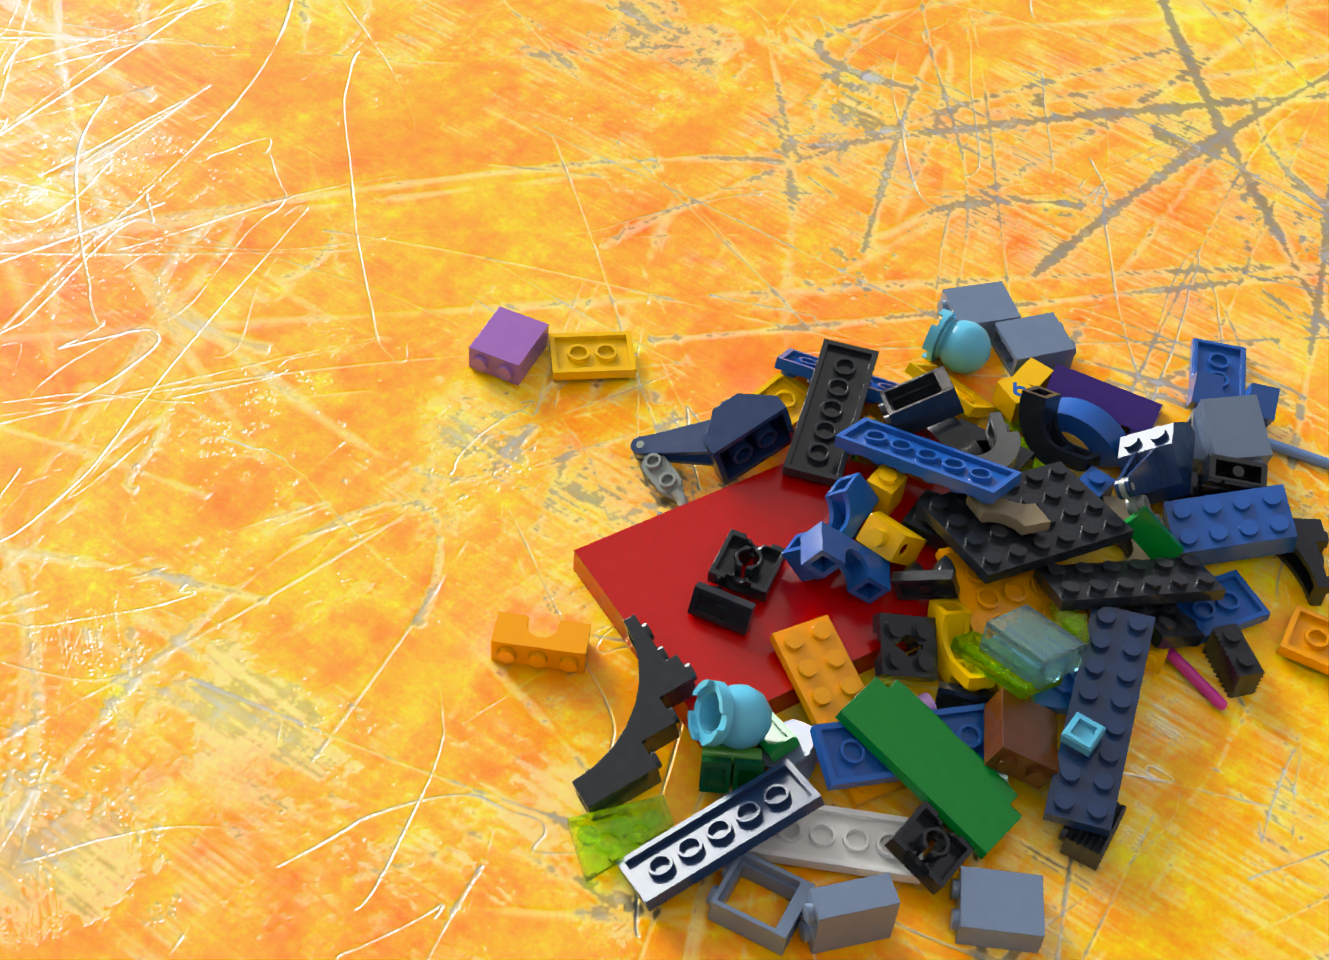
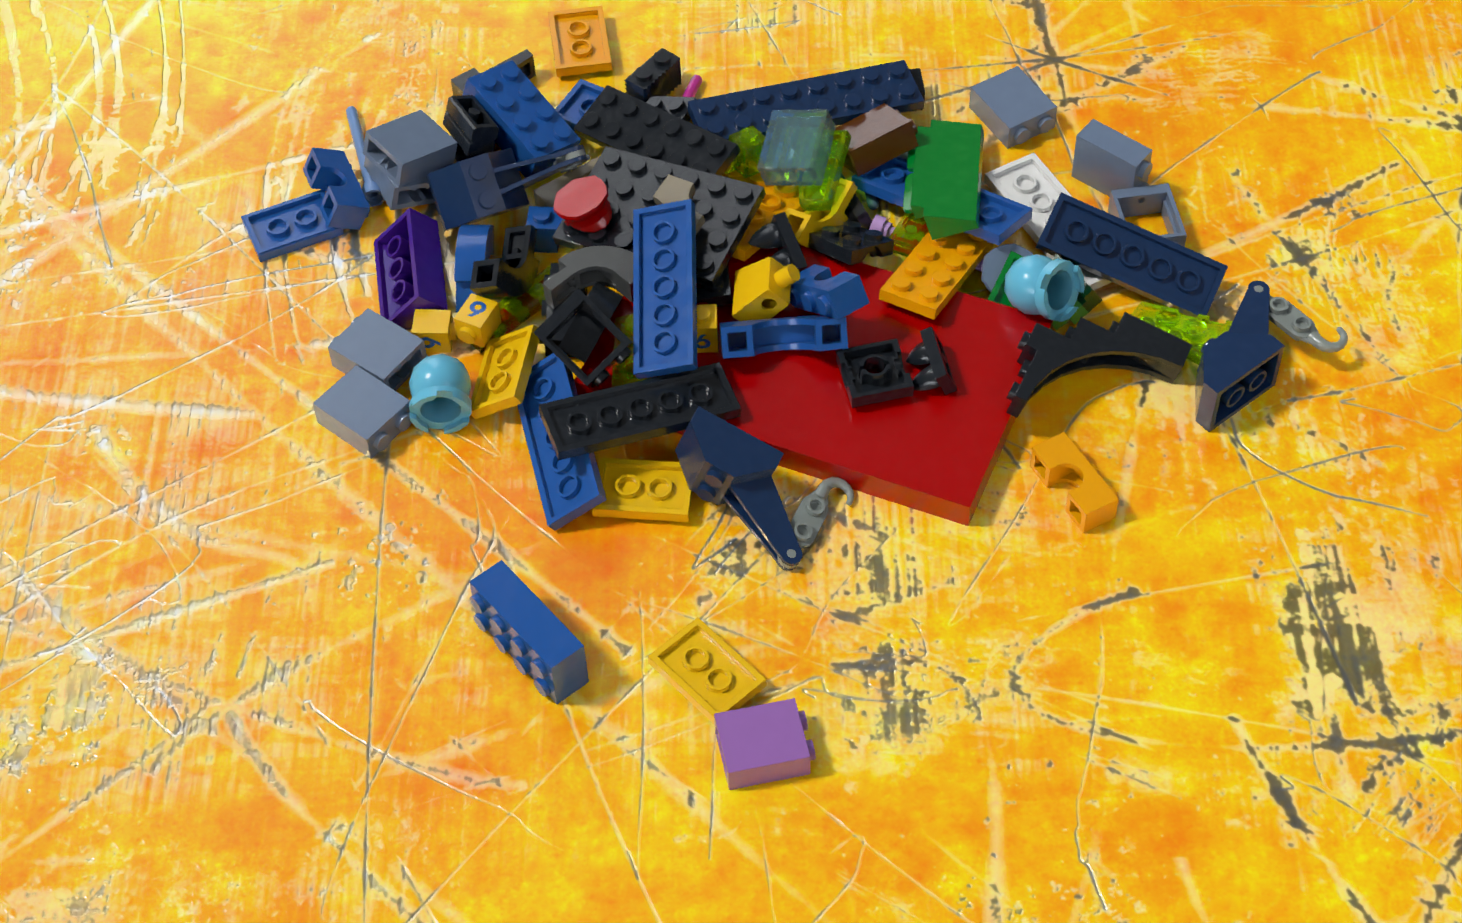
camera: 120 degrees left, 5 degrees up
black brick [884,800,974,895] -> none
medium azure tile [1059,712,1106,757] -> none
green tile [1124,506,1184,559] -> none
none -> blue brick [469,560,589,704]
none -> hat [554,175,612,232]
none -> dark blue slope [1195,281,1348,432]

